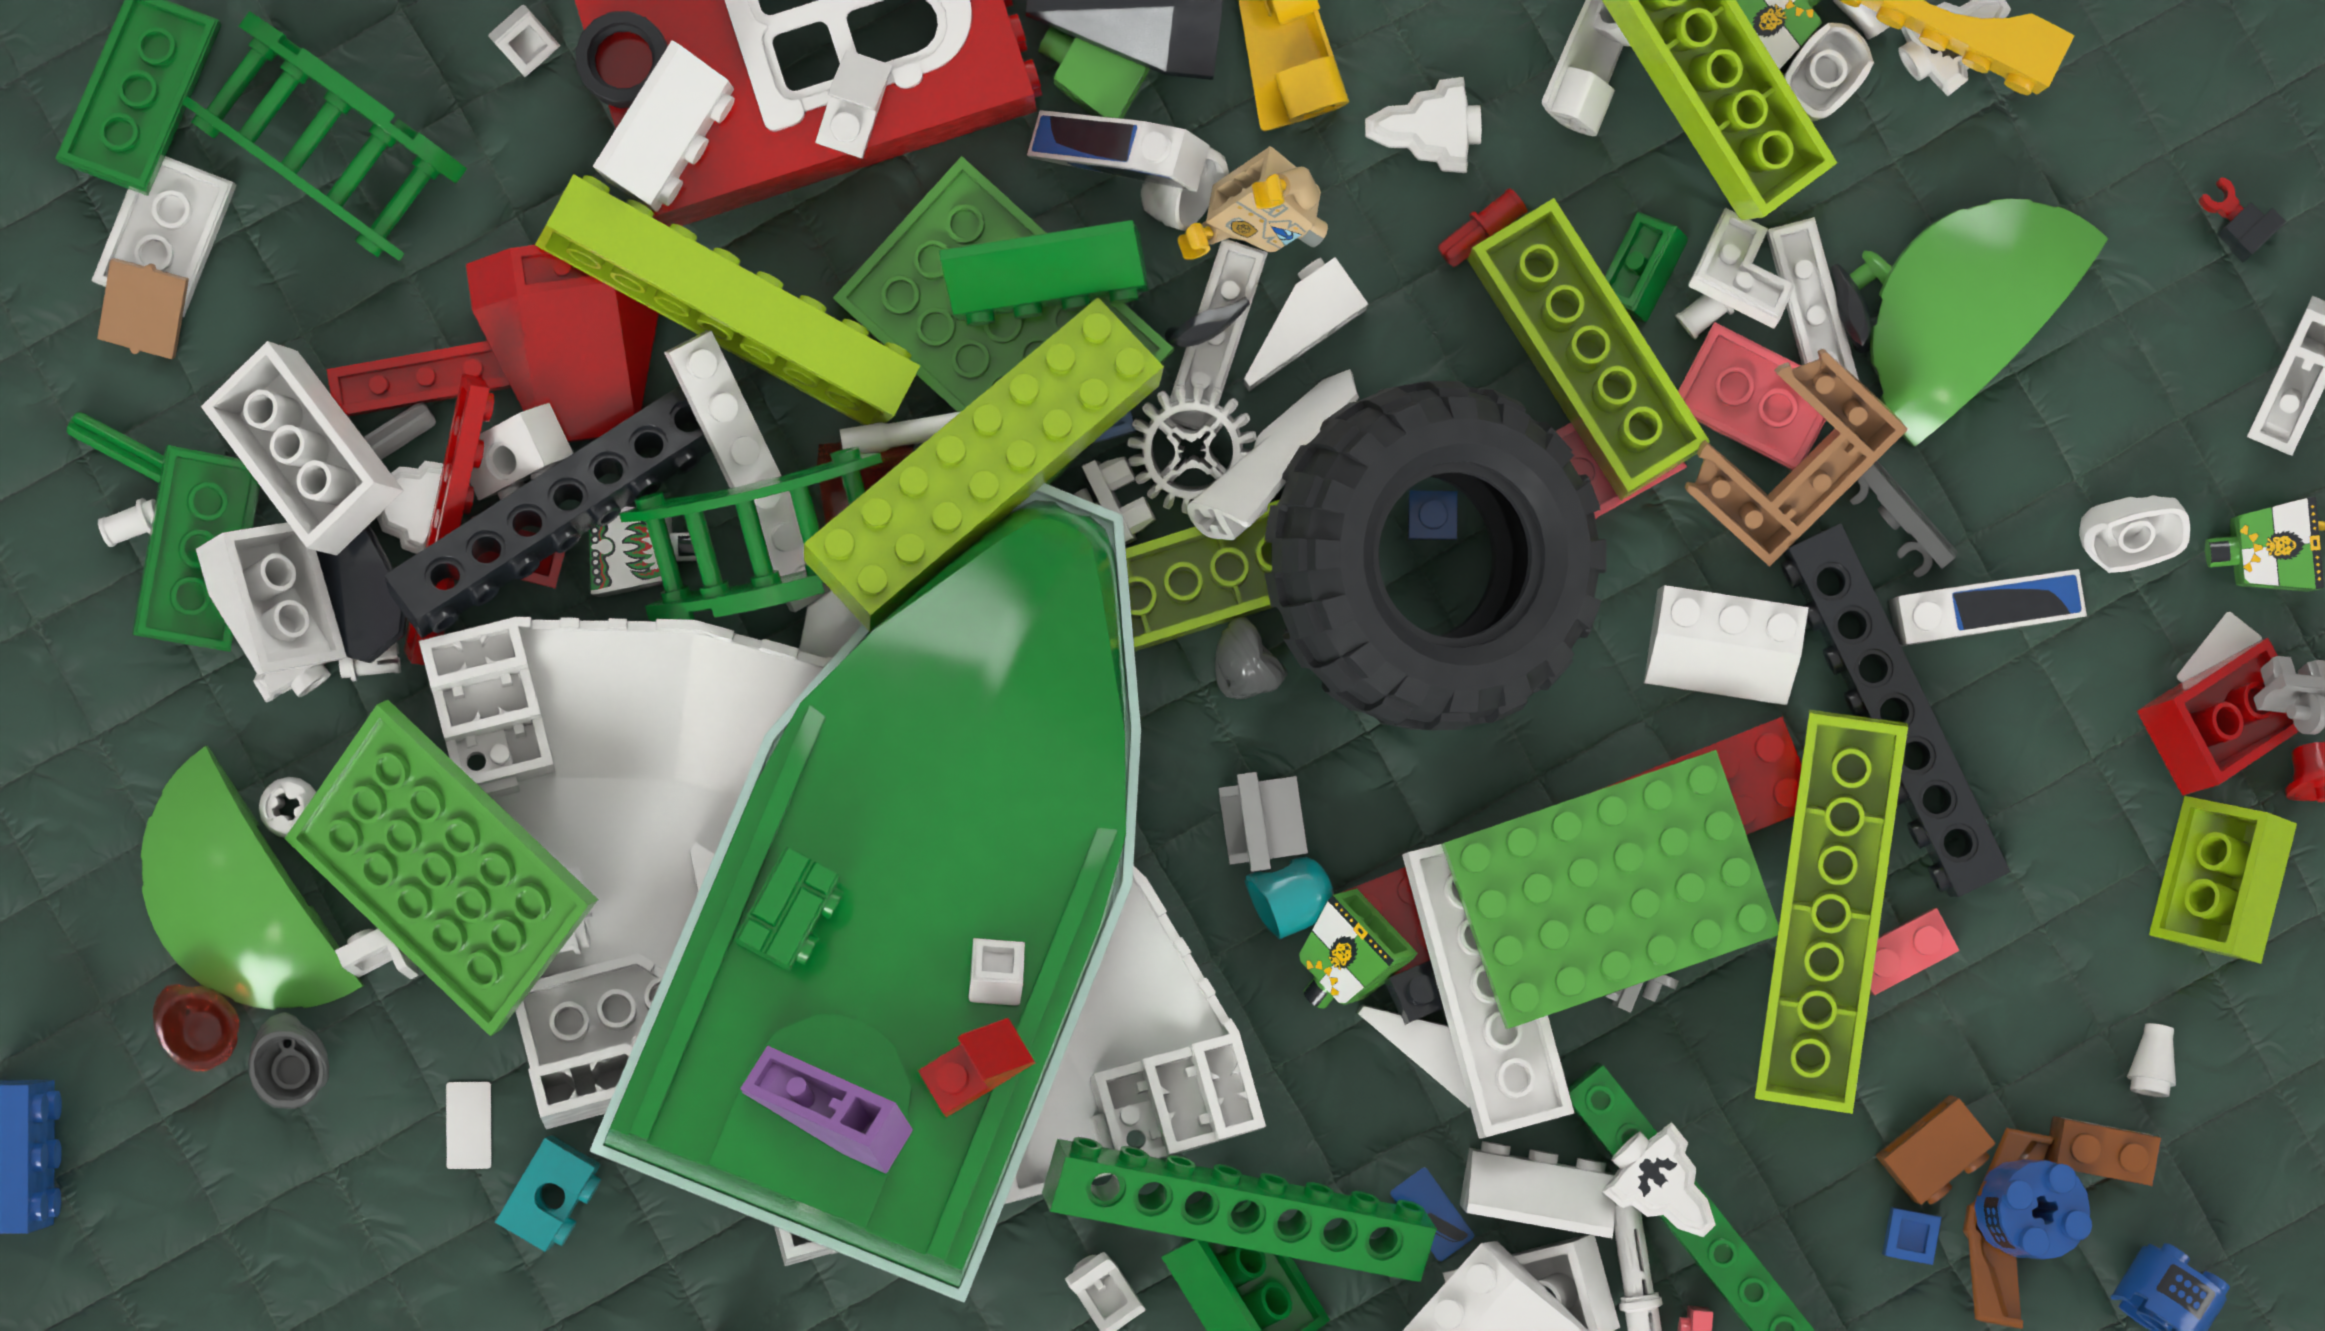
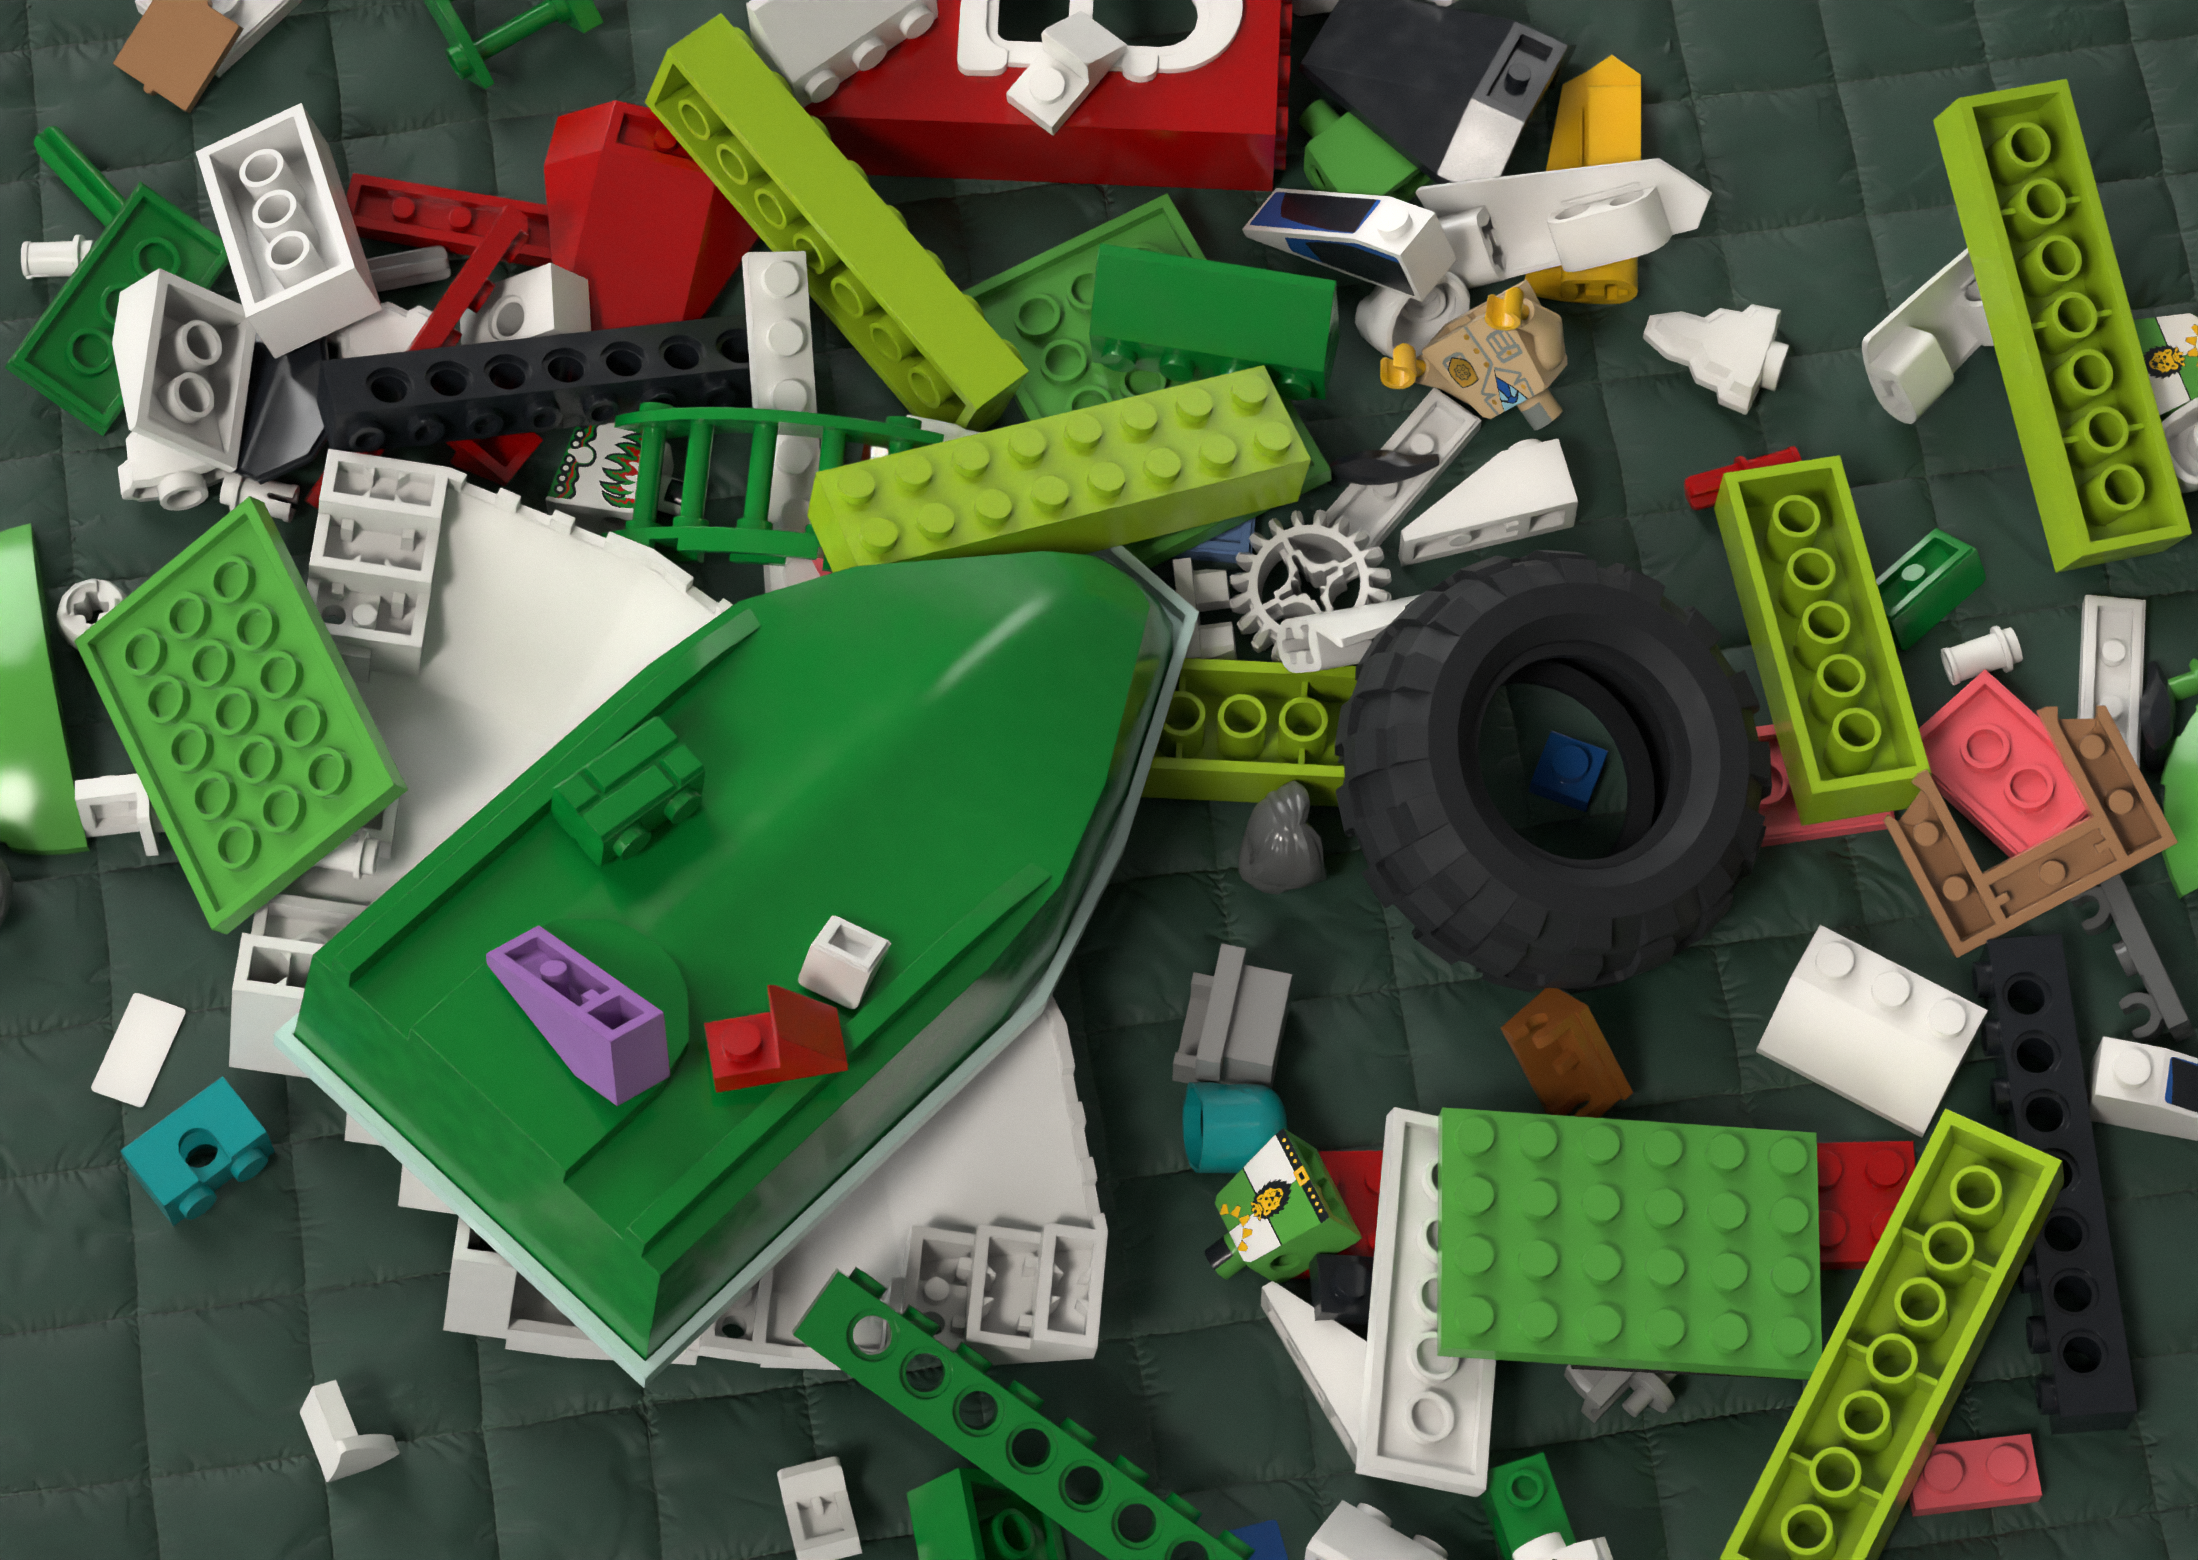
camera: 20 degrees right, 20 degrees down
white tile [1688,208,1795,329] -> none
none -> white panel [1416,158,1712,289]
none -> dark orange hinge [1501,988,1633,1118]

